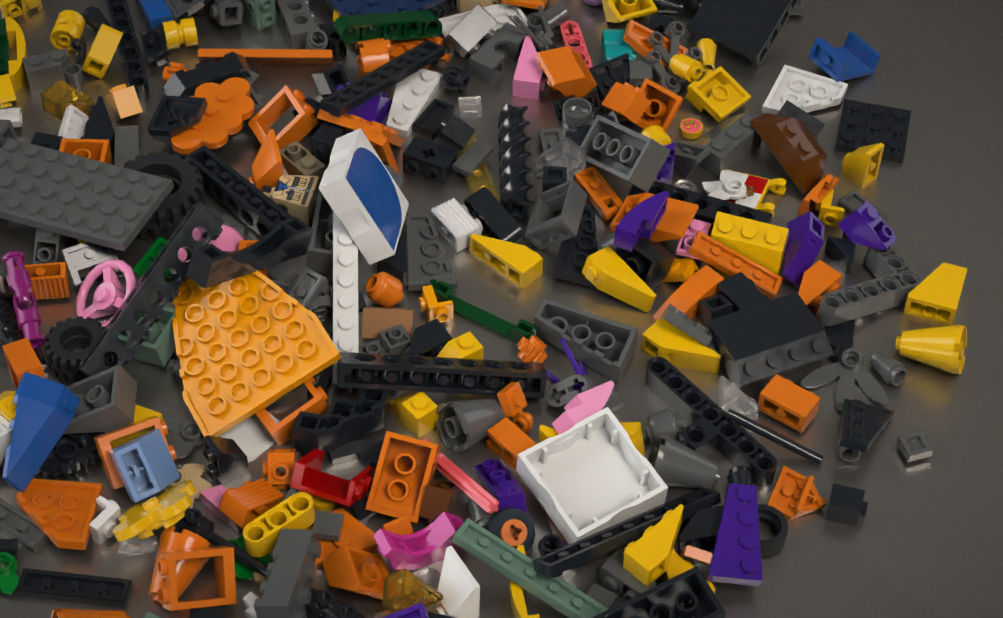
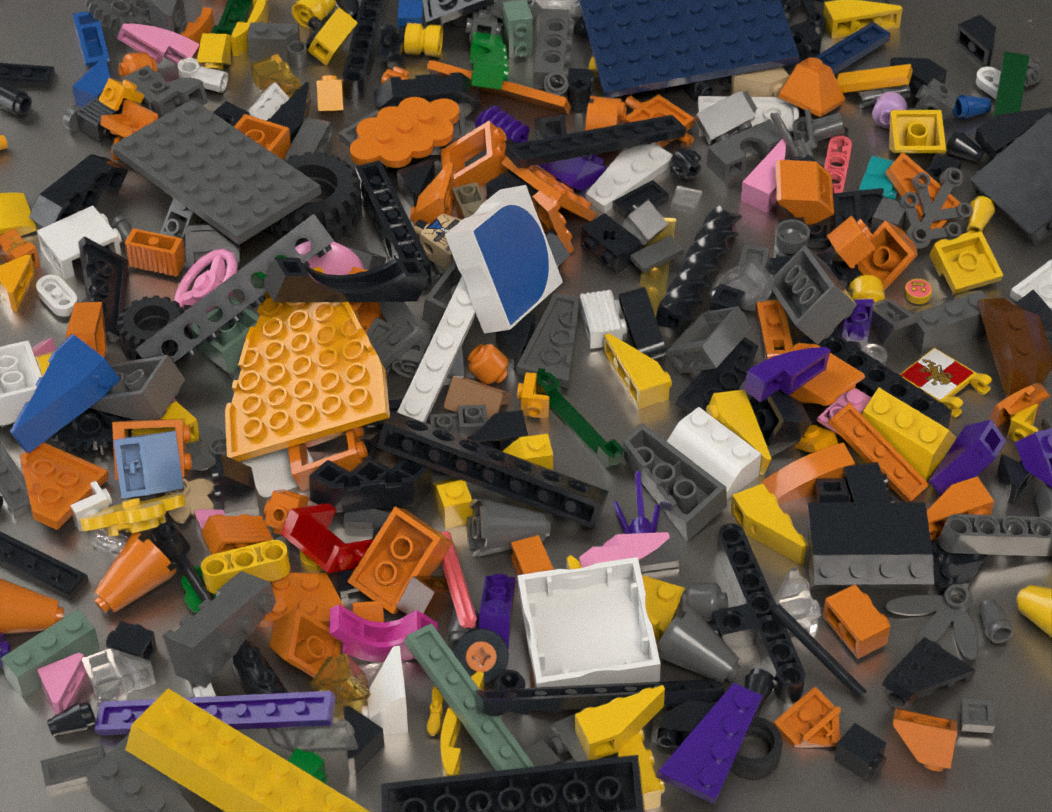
camera: 25 degrees right, 0 degrees up
magenta piece [2,251,45,349] -> none
black plate [147,95,208,137] -> none
orange window [157,546,237,611] -> none
dark grey tile [312,510,344,542] -> none
dark green beam [333,10,442,44] -> none
orange plate [497,382,534,433] -> none
orange gear [516,335,548,363] -> none
dark grey beam [545,374,593,407] -> none
dark grey plate [662,303,712,346] -> none
yellow brick [669,54,703,82] -> none
orange tile [680,545,713,565] -> none
white plate [702,170,747,200] -> none
none -> black slope [397,159,435,208]
none -> yellow piece [427,686,445,736]
none -> green arch [469,32,509,89]
none -> dark purple piece [475,105,530,143]
none -> white slope [667,407,761,500]
none -> orange slope [893,708,957,771]

